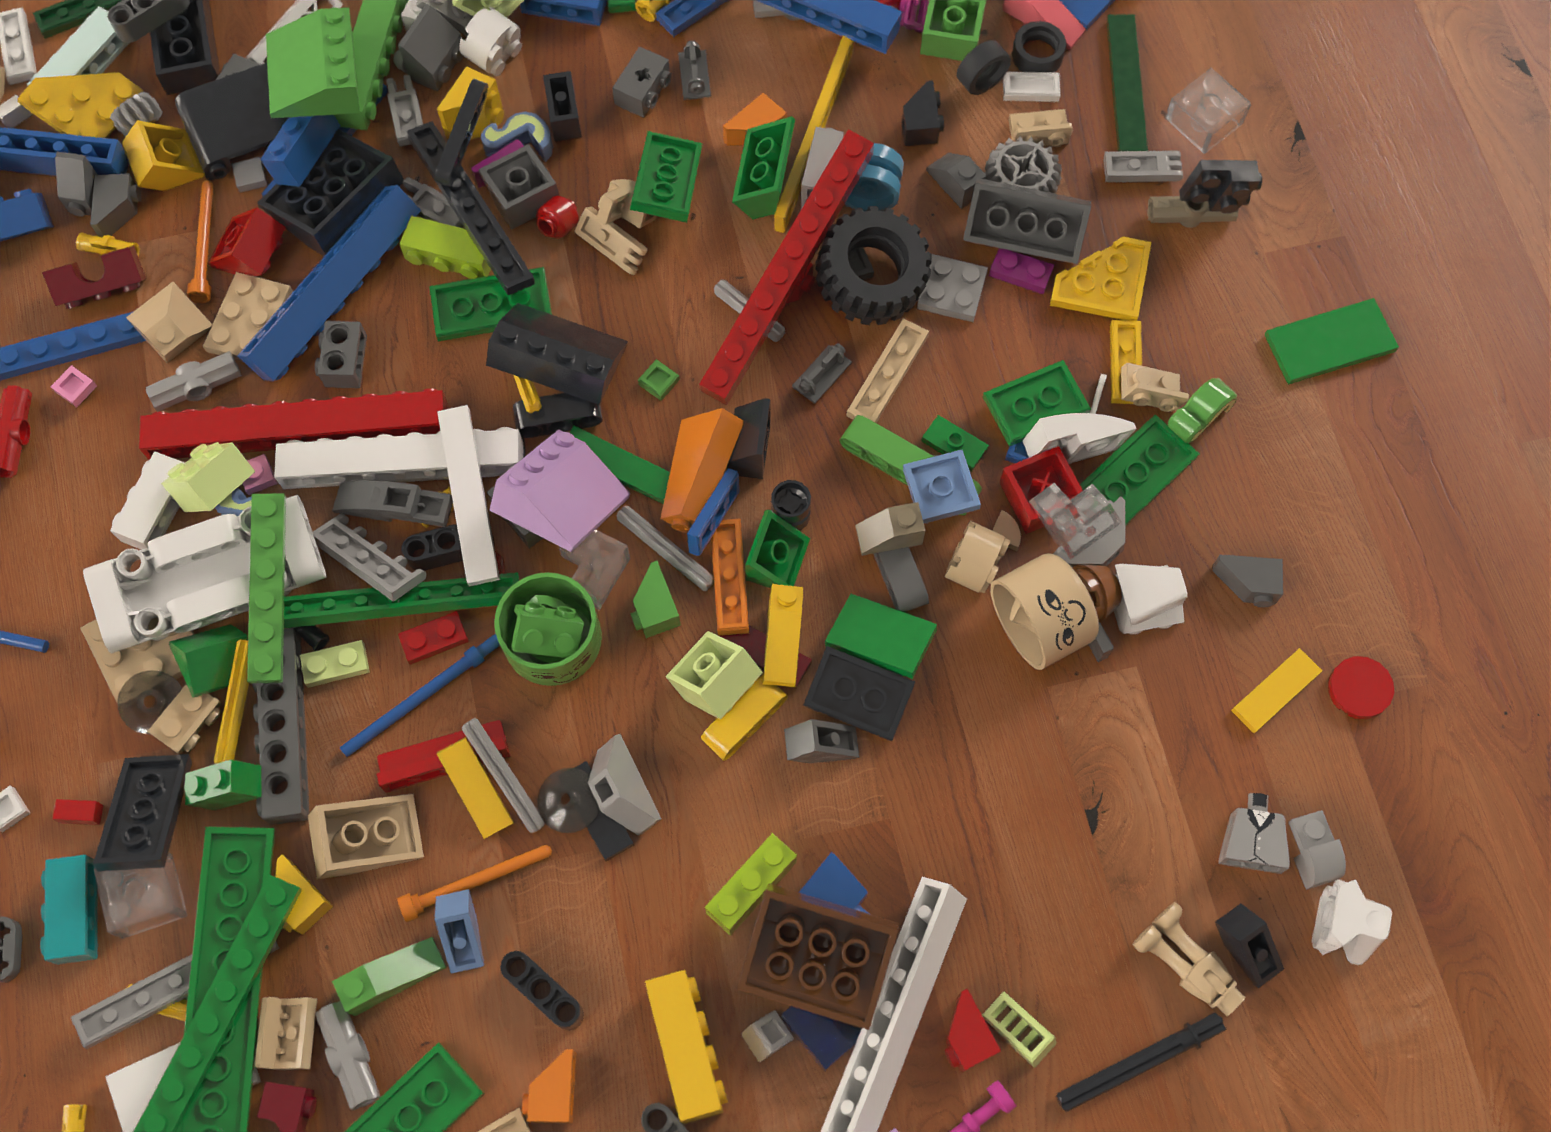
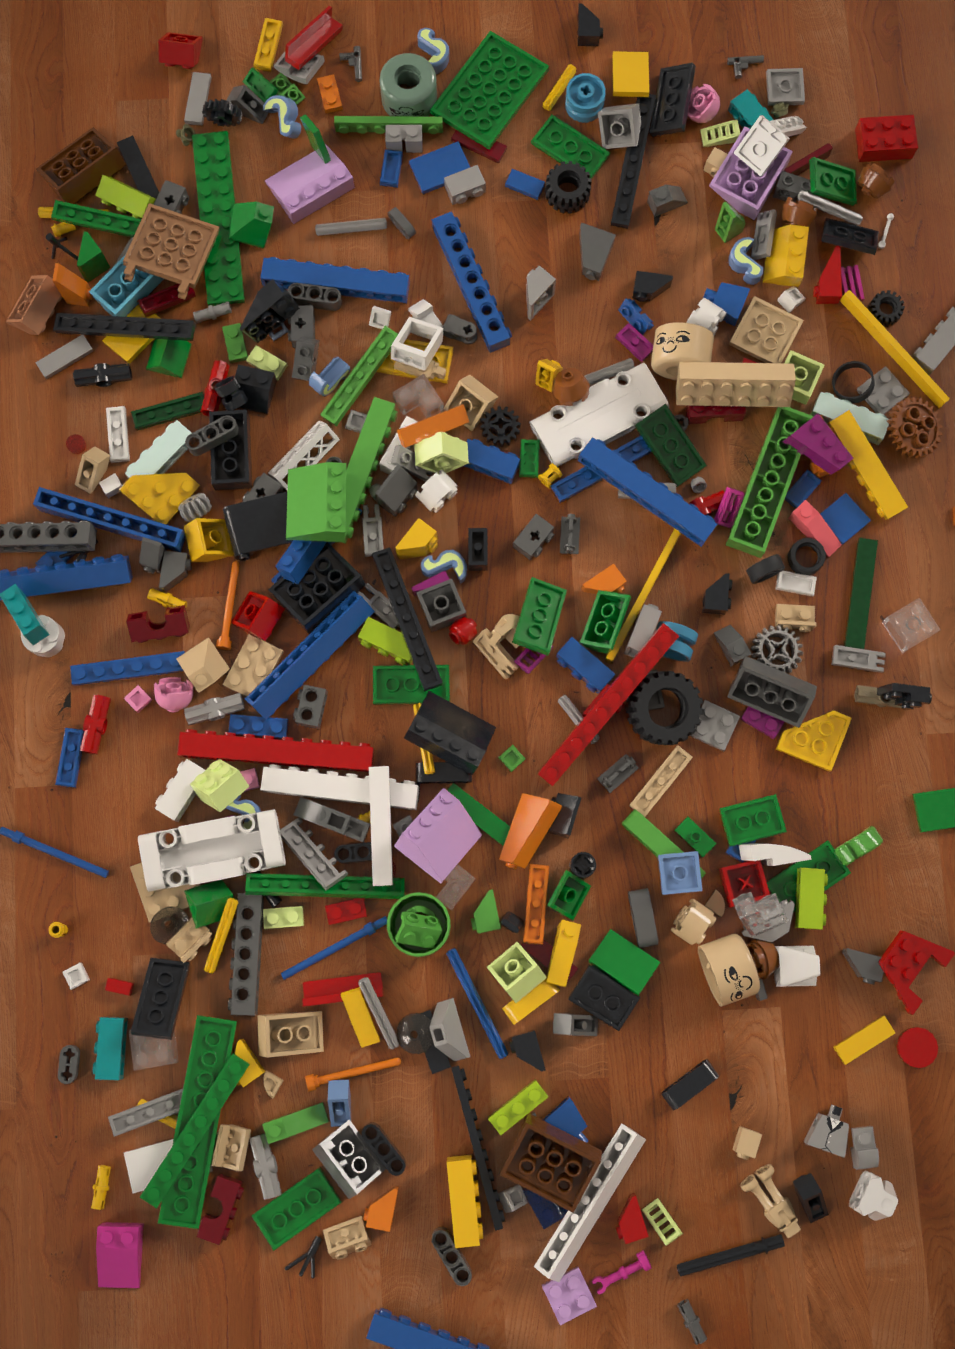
camera: 10 degrees right, 10 degrees up
green brick [184,760,261,810] -> none
light grey tile [232,157,268,192] -> none
bright green plate [247,493,286,683] -> none
black beam [435,79,488,187] -> none
light grey axle [616,506,714,591] -> none
blue tile [687,468,740,556] -> none
dark tan slope [855,502,925,556] -> none
white hinge [1090,374,1107,414] -> none
yellow tile [1110,320,1142,404] -> none
tan bracket [1121,363,1189,412] -> none
none -> bright pink cylinder [154,677,193,712]
none -> blue plate [228,714,289,739]
none -> tan tile [263,1070,284,1098]
none -> dark grey slope [312,1120,386,1199]
none -> blue axle [446,948,508,1059]
none -> black plate [451,1065,506,1231]
none -> black slope [500,911,524,934]
none -> black slope [509,1030,546,1071]
none -> magenta slope [514,645,554,674]
none -> blue brick [556,637,615,694]
none -> black beam [661,1059,719,1111]
none -> tan brick [732,1126,762,1160]
none -> lime brick [795,868,828,930]
none -> red wing [878,930,955,1015]

